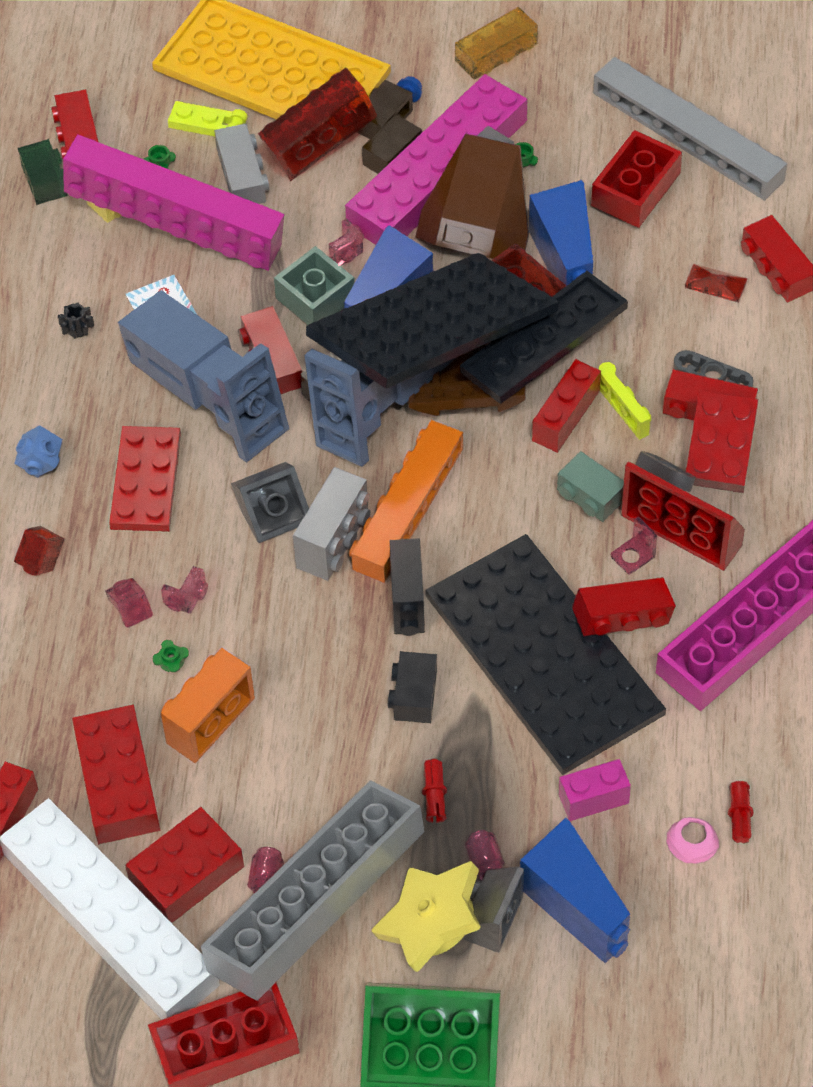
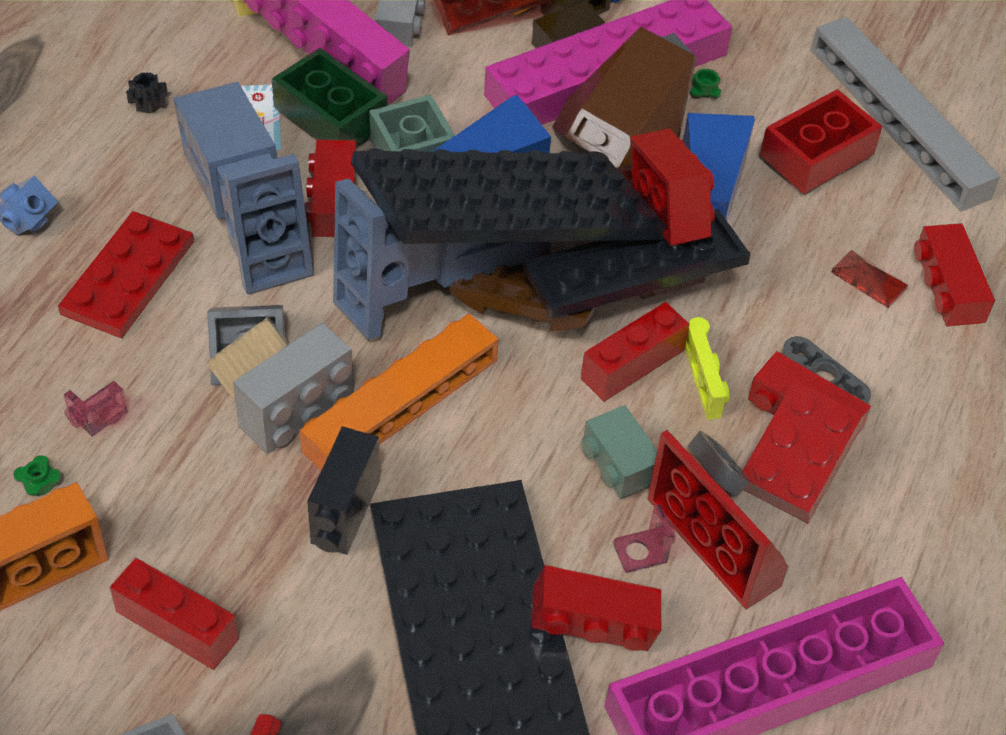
camera: 15 degrees right, 5 degrees down
clear pink bracket [105,578,153,628] -> none
clear pink bracket [329,218,364,266] -> none
black brick [388,651,437,724] -> none
none -> red brick [109,557,239,670]
none -> tan brick [206,317,289,399]
none -> dark green brick [271,48,388,146]
none -> red brick [630,128,715,246]

